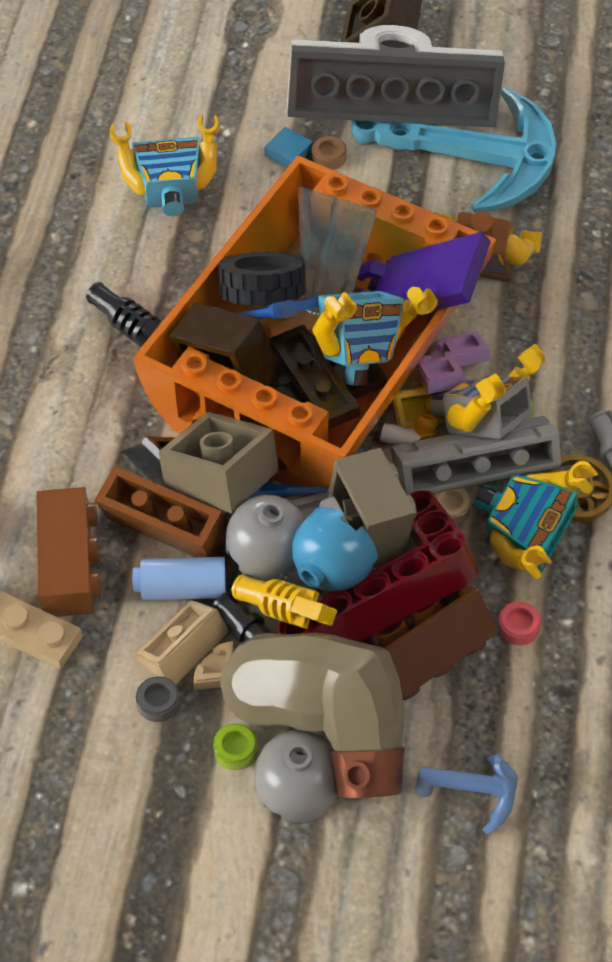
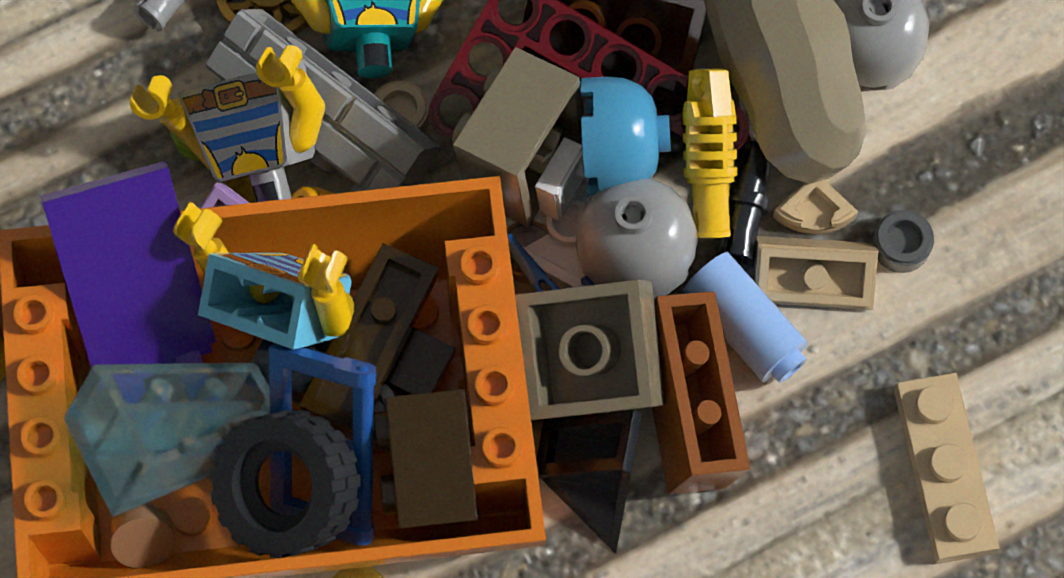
camera: 130 degrees left, 15 degrees up
dark orange brick [36,487,101,617] -> none
lime tile [213,723,258,770] -> none

